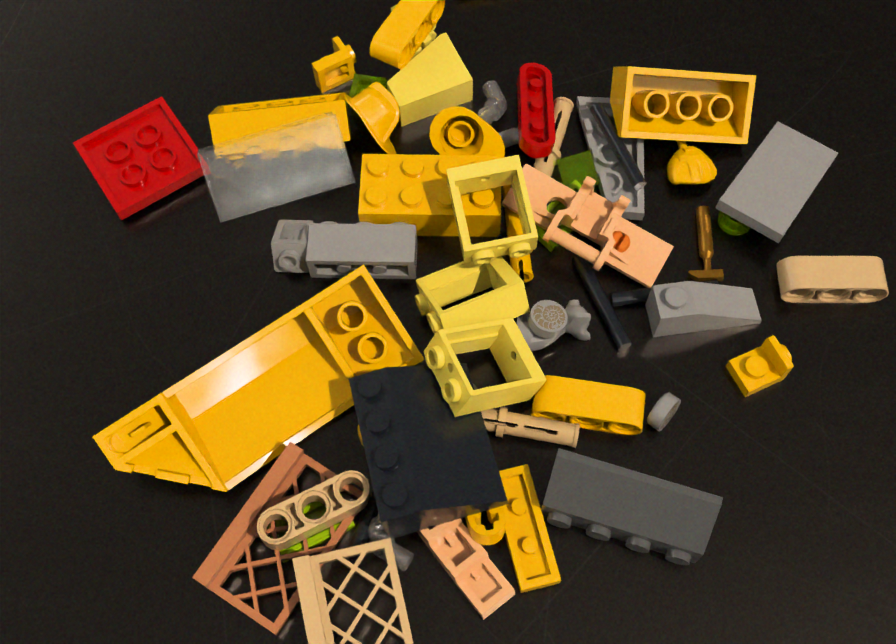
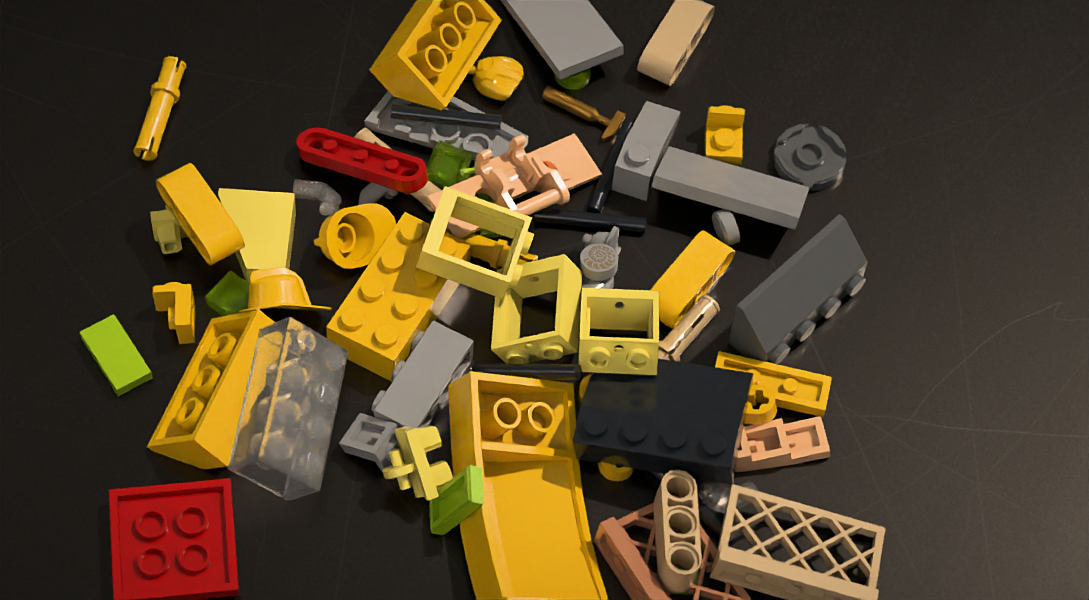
camera: 70 degrees left, 5 degrees down
none -> lime tile [80,314,153,396]
none -> light yellow hips [382,426,453,501]
none -> lime tile [429,465,484,535]
none -> black bar [472,364,582,380]
none -> light grey tile [652,146,810,229]
none -> dark grey tile [773,124,846,191]

